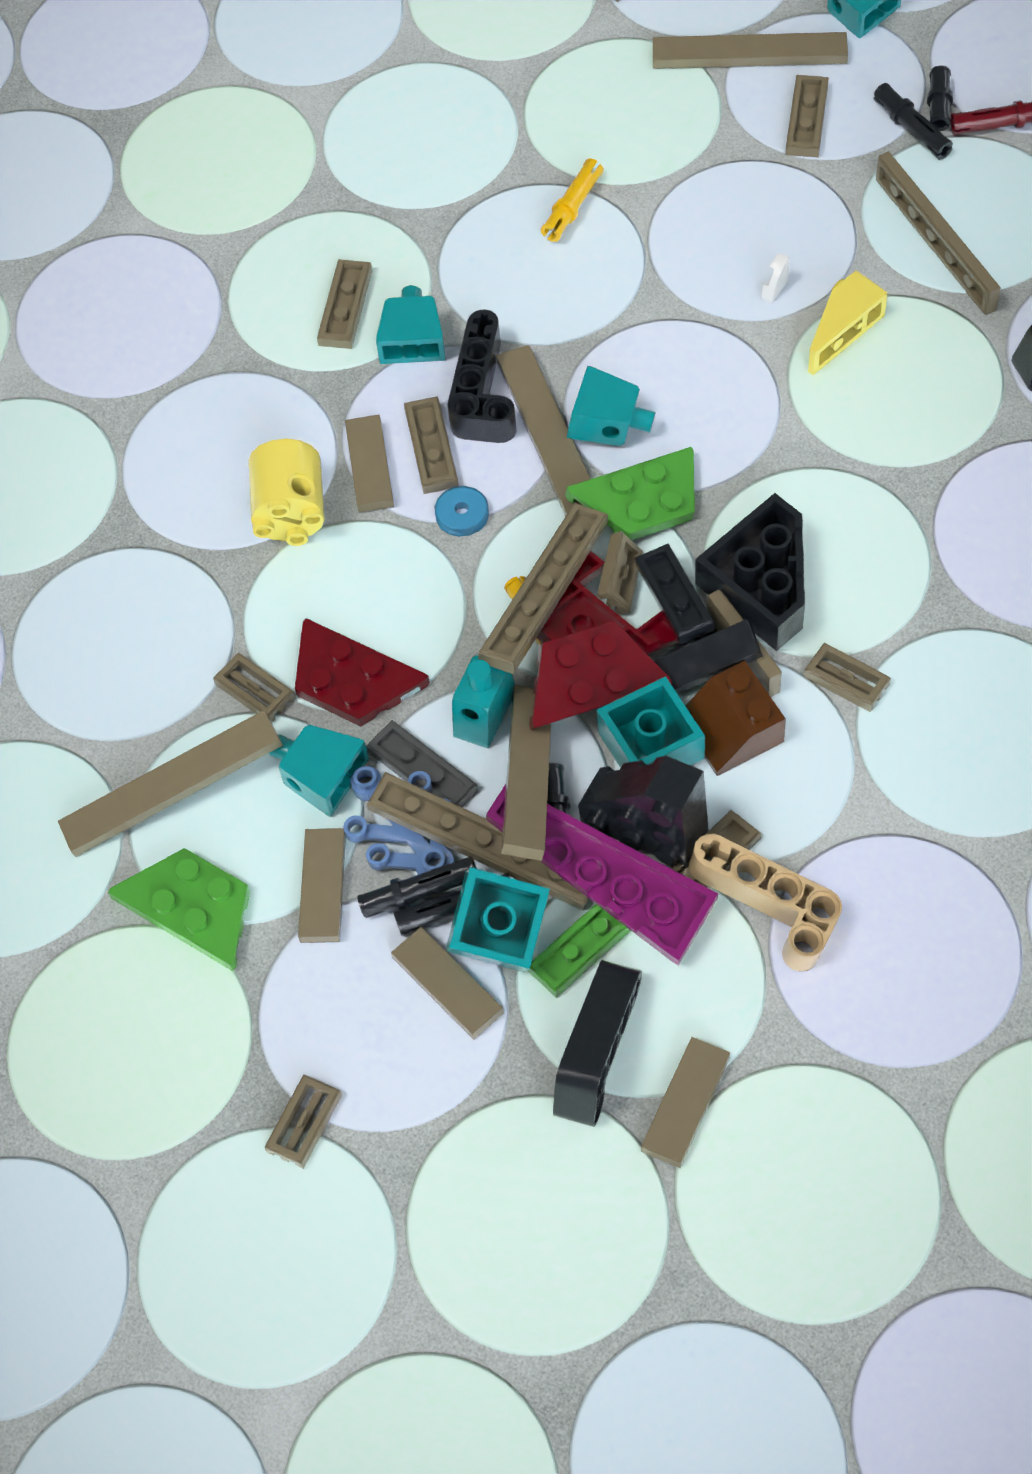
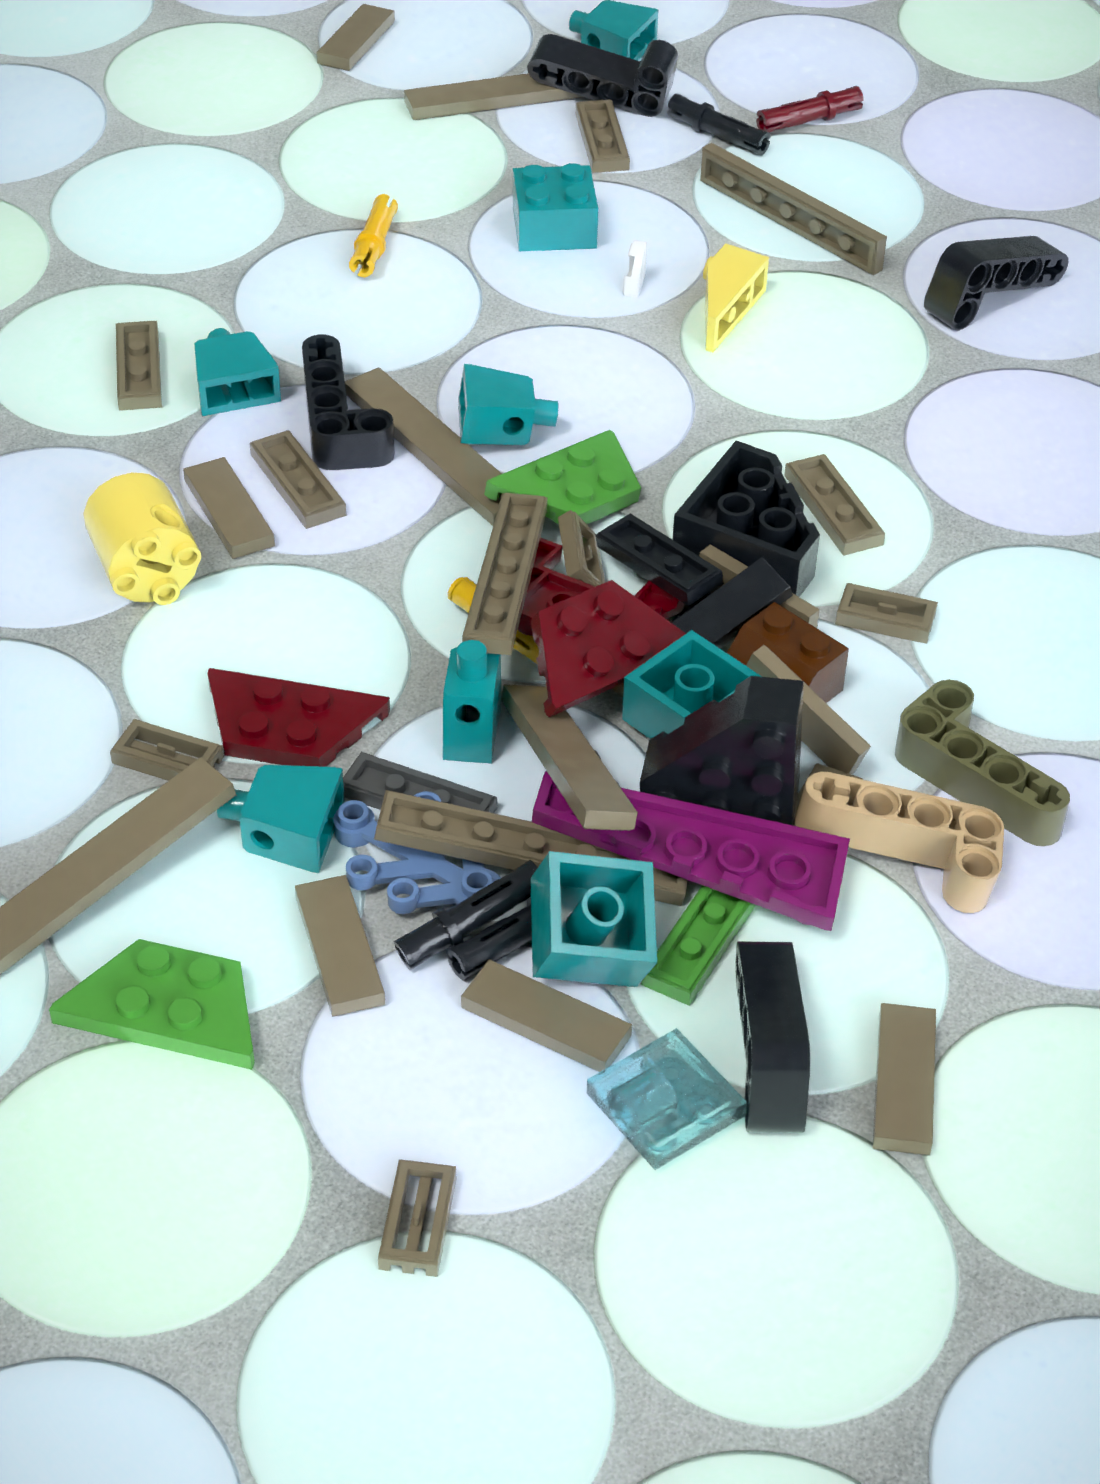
camera: 25 degrees left, 15 degrees down
dark azure piece [434,486,489,537] -> none
black pin [927,65,953,131] -> none
none -> teal brick [513,163,598,252]
none -> black beam [527,34,678,117]
none -> clear light blue plate [586,1028,747,1170]
none -> dark tan tile [746,645,871,775]
none -> dark tan tile [784,454,885,556]
none -> olive beam [895,679,1070,847]

